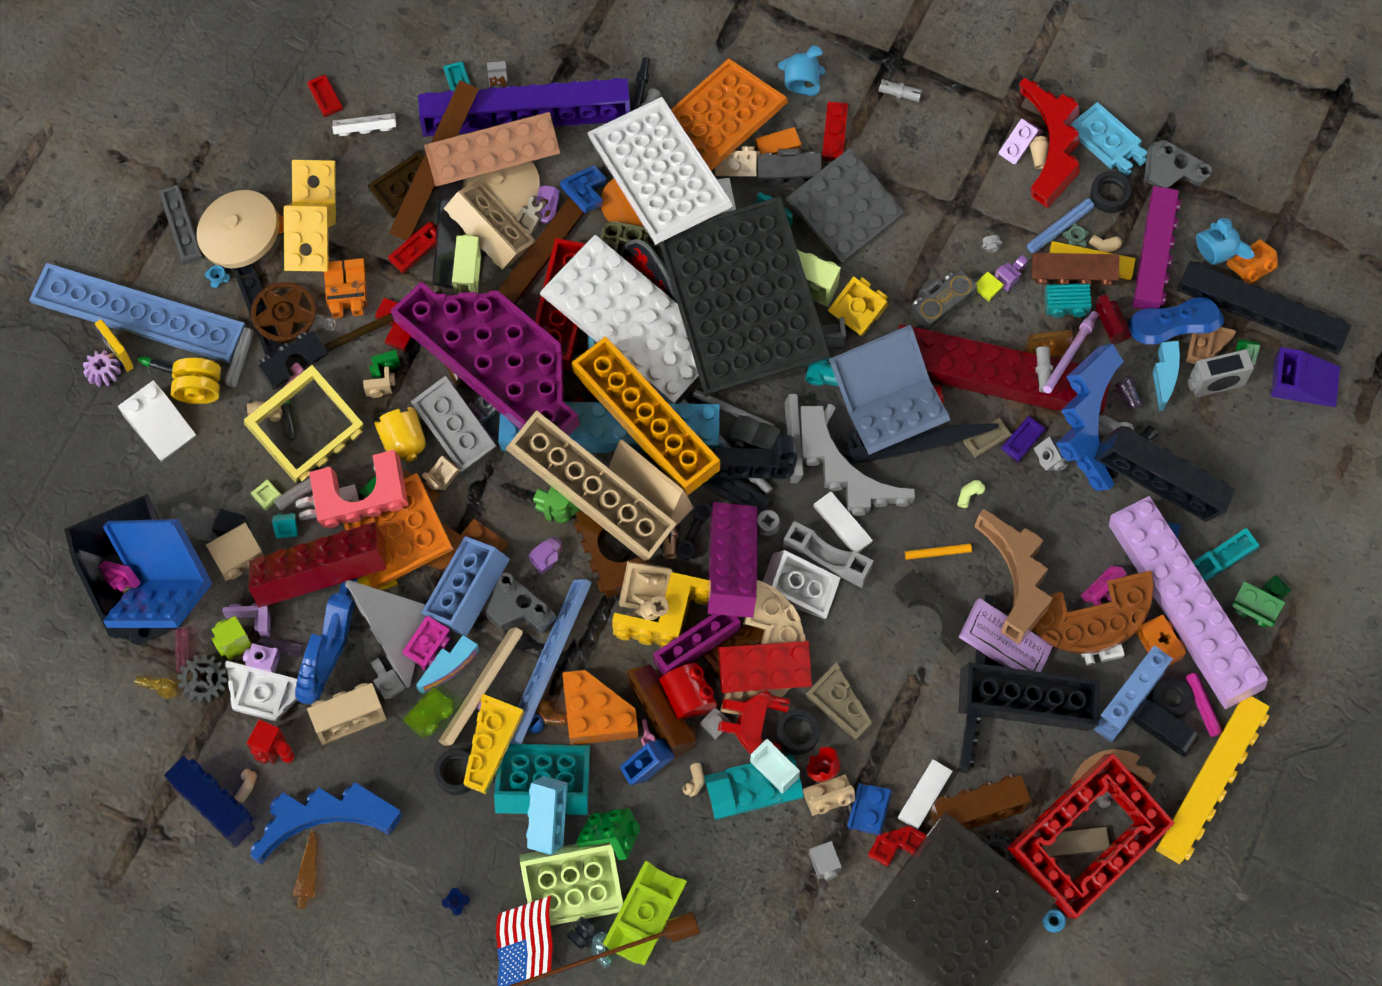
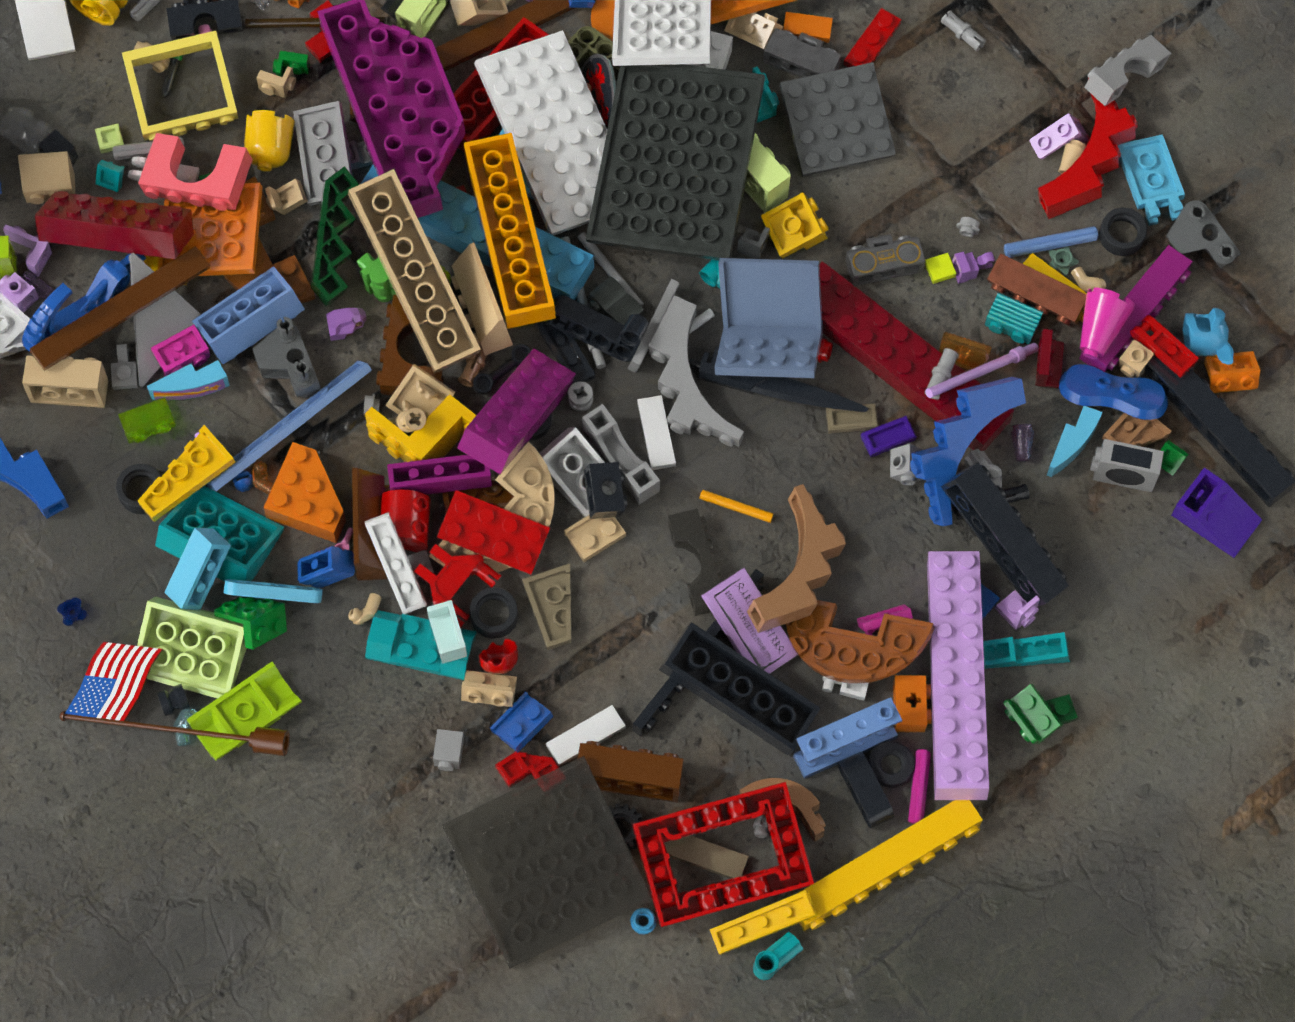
camera: 25 degrees right, 0 degrees up
tan tile [438,627,523,746] -> none
yellowish green arm [957,480,985,508] -> none
none -> reddish brown tile [30,246,210,371]
none -> medium azure beam [224,579,323,603]
none -> dark green brick [311,166,359,307]
none -> light grey plate [363,394,380,415]
none -> white tile [365,512,427,614]
none -> tan plate [564,515,626,562]
none -> black brick [583,462,627,519]
none -> yellow tile [710,890,817,955]
none -> teal piece [753,932,803,980]
none -> lavender bracket [995,590,1040,630]
none -> dark pink cone [1080,287,1135,360]
none -> light grey arch [1084,35,1171,106]
none -> tan bracket [1119,340,1153,378]
none -> red plate [1130,315,1199,378]

